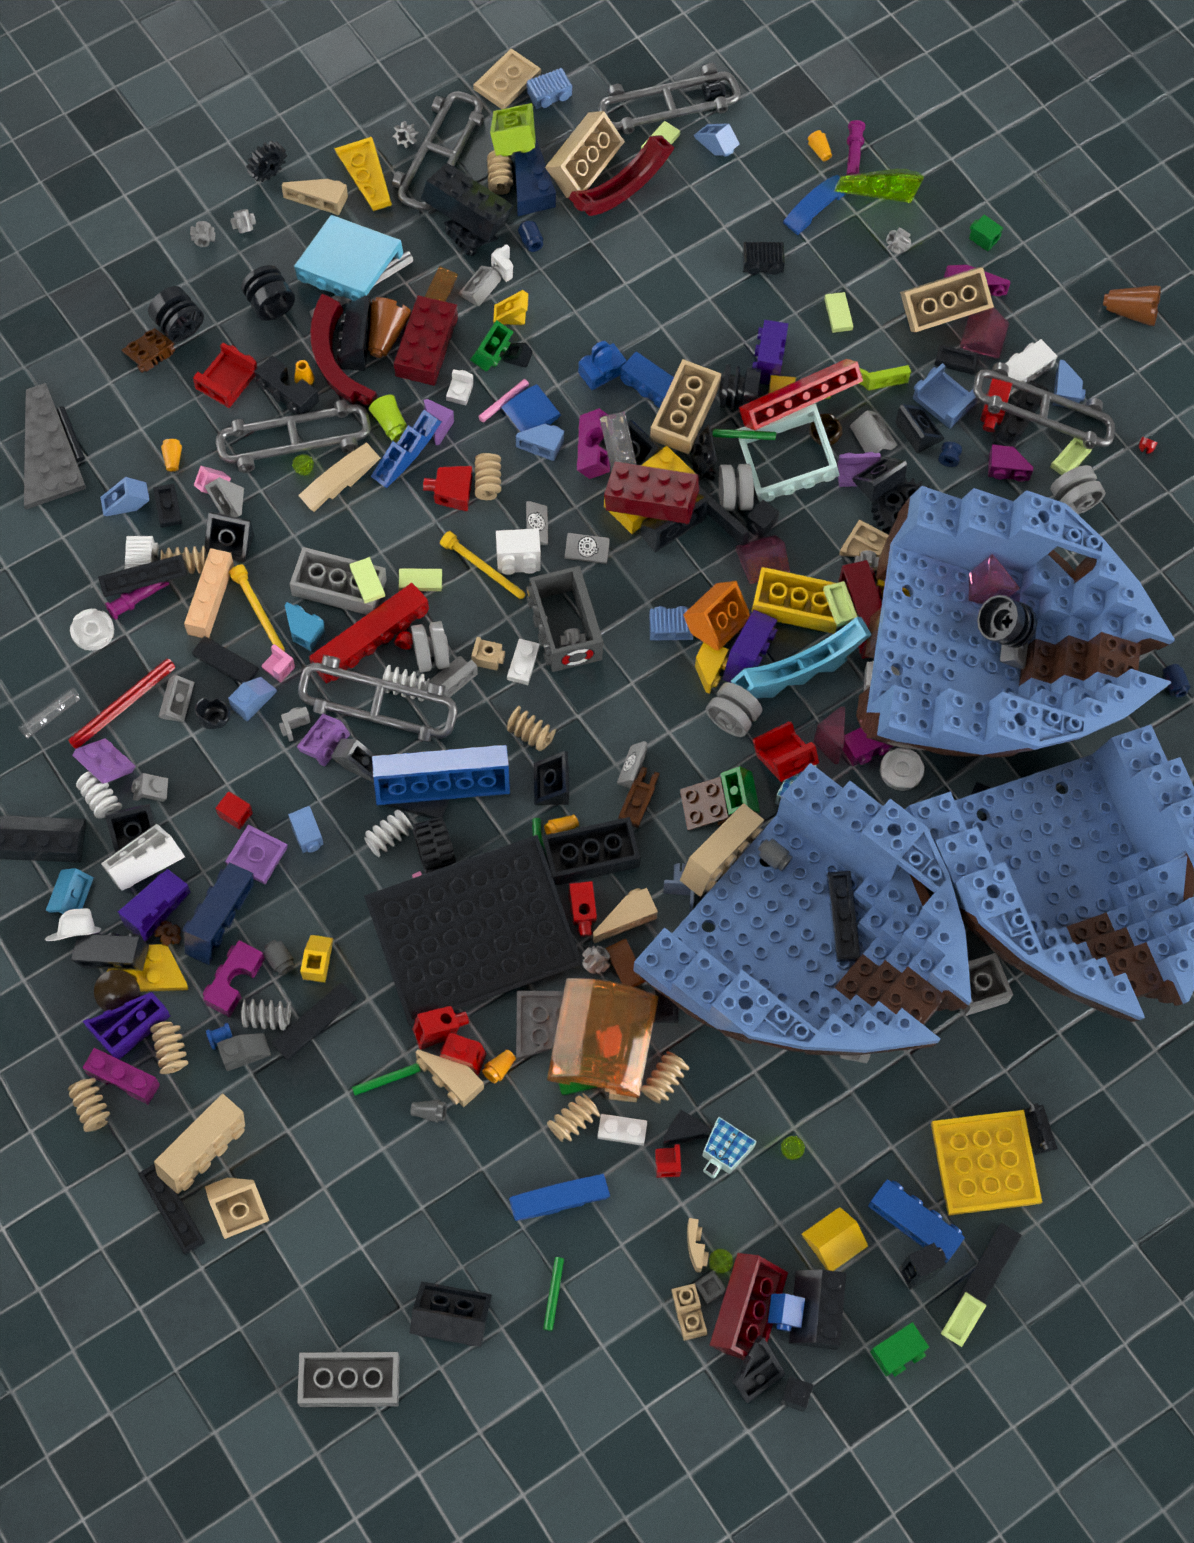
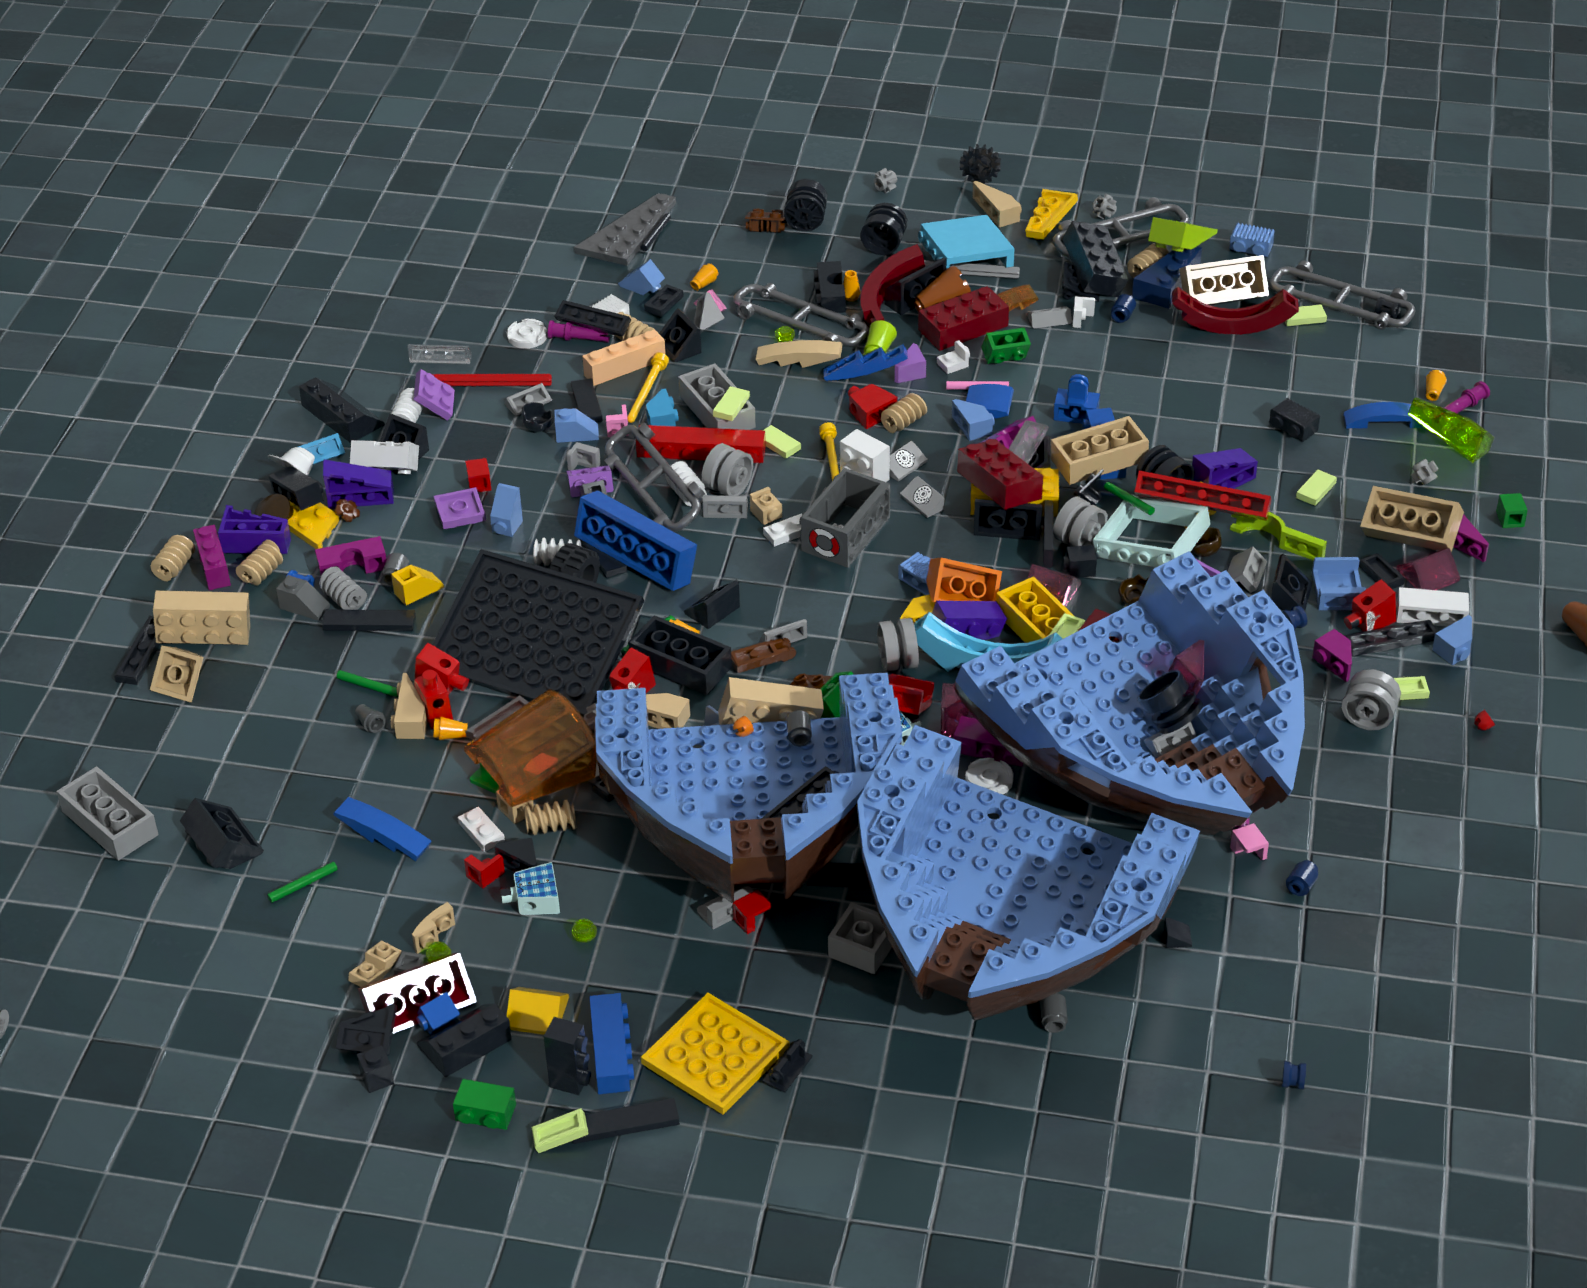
camera: 50 degrees right, 25 degrees down
light grey bracket [131,773,168,802] -> none
dark blue wedge [183,862,254,965] -> none
red panel [193,343,257,408] -> none
light grey gear [231,209,256,233] -> none
tan plate [474,49,541,109] -> none
yellow slope [493,290,528,325] -> none
black slope [503,342,533,367] -> none
tan piece [507,706,556,751] -> none
tan piece [547,1093,600,1142] -> none
medium blue slope [694,124,739,157] -> none
flat silver bar [973,363,1115,449] -> none
none -> orange hinge [733,716,754,737]
none -> dark brown hair [1118,574,1149,606]

